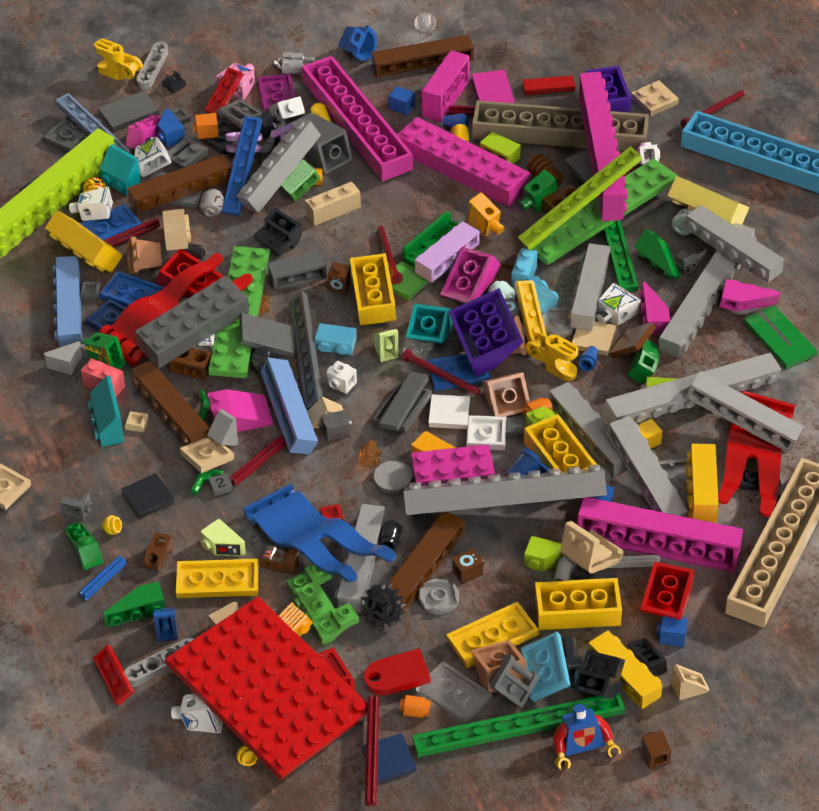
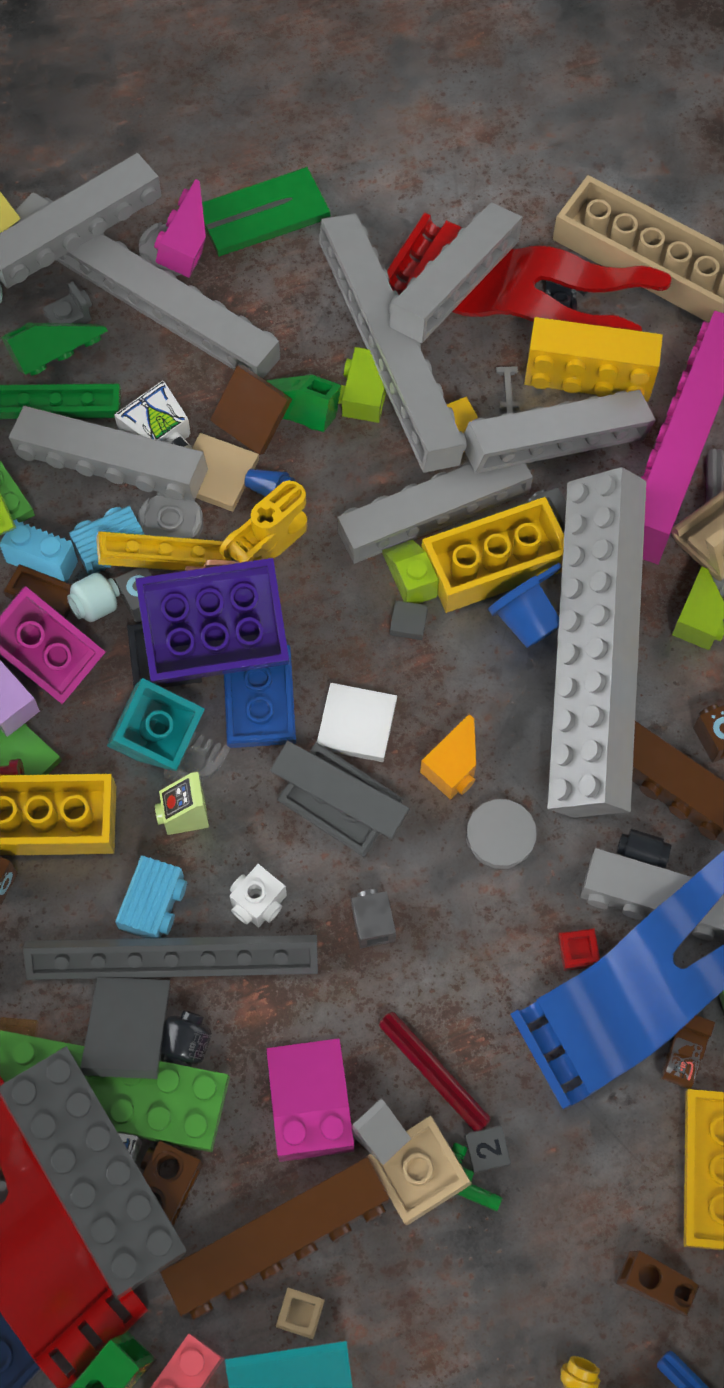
camera: 85 degrees left, 20 degrees up
black tile [121,473,175,519] -> none
green hose [198,390,210,421] -> none
yellowish green slope [200,519,246,556] -> none
medium blue brick [260,358,318,455] -> none
tan slope [307,397,343,429] -> none
clear orange tile [358,439,382,467] -> none
dark red bar [401,349,481,395] -> none
dark pink brick [411,444,495,486] -> none
white tile [466,416,507,450] -> none
nougat slope [482,372,530,417] -> none
orange brick [523,397,553,418] -> none
dark pink slope [639,282,670,335] -> none

